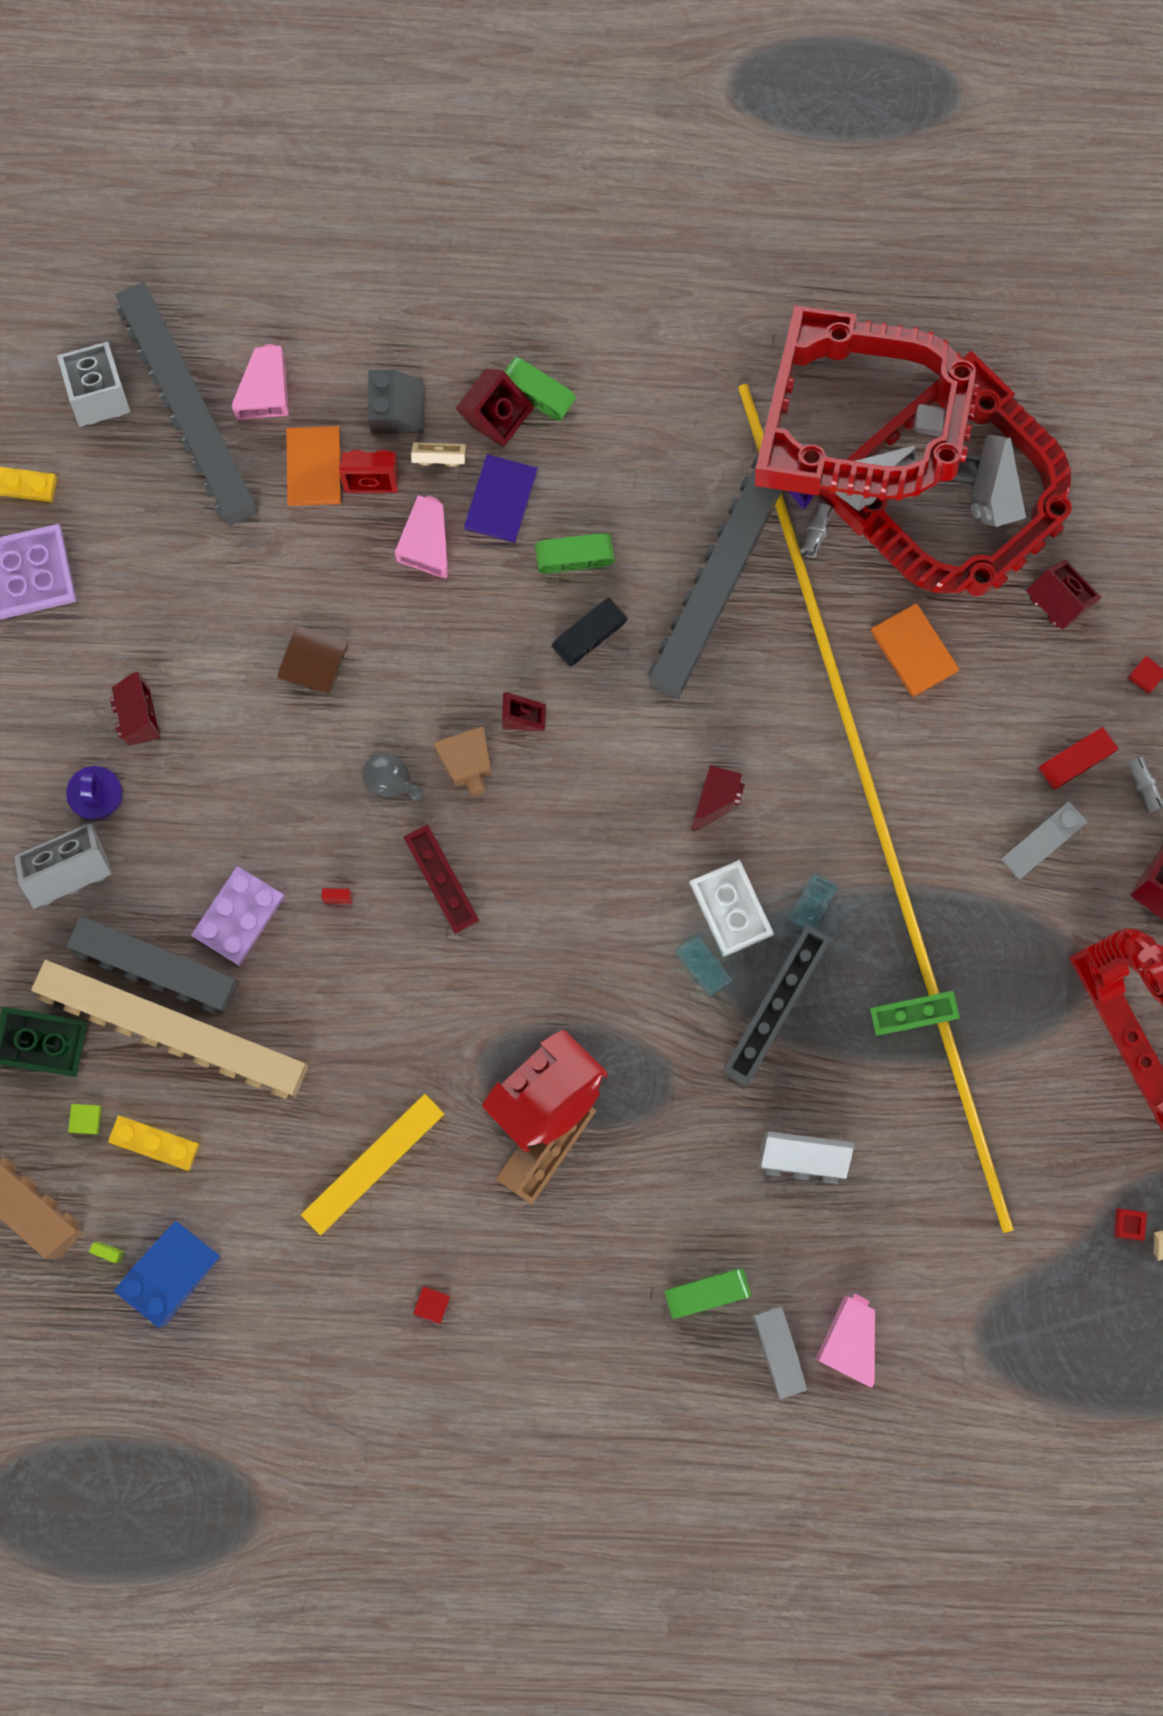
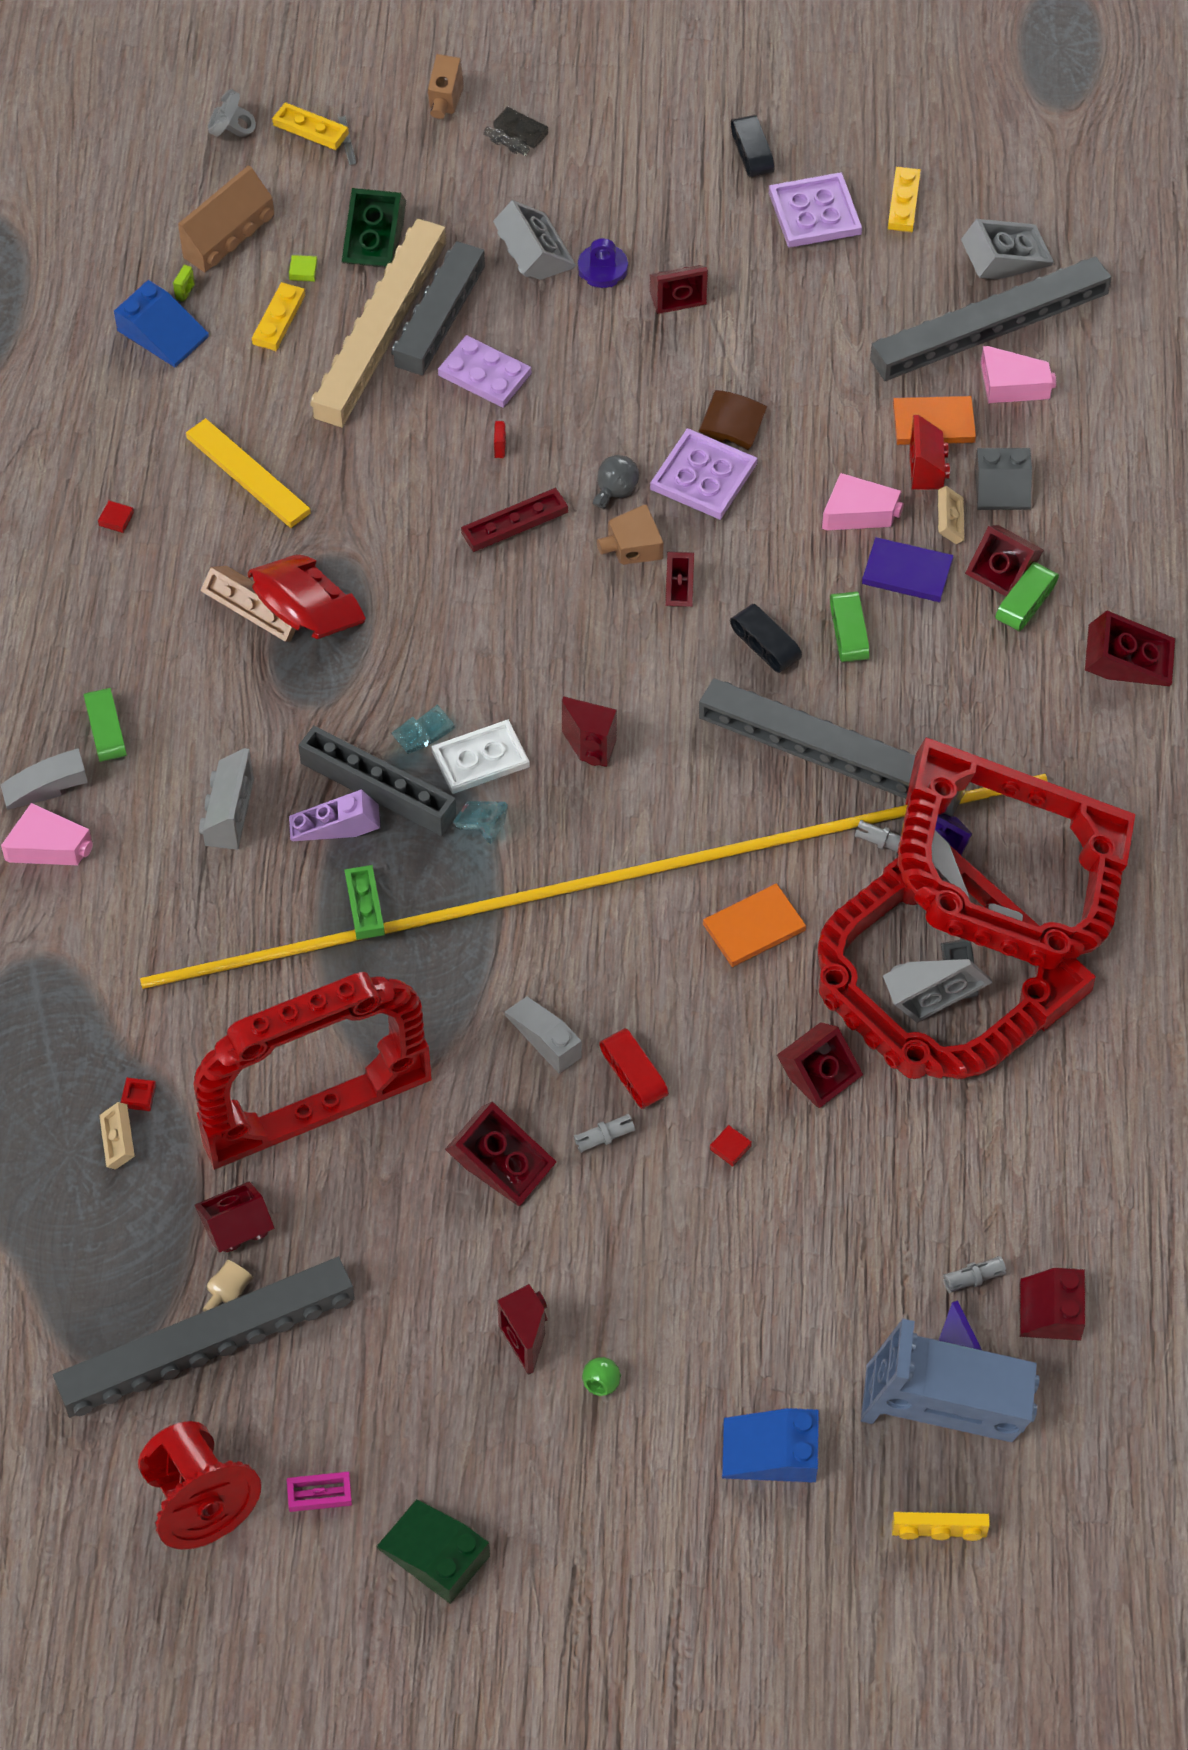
camera: 95 degrees right, 20 degrees down
none -> lavender slope [289,789,380,841]
none -> lavender plate [650,428,757,520]
none -> dark red slope [1085,610,1175,687]

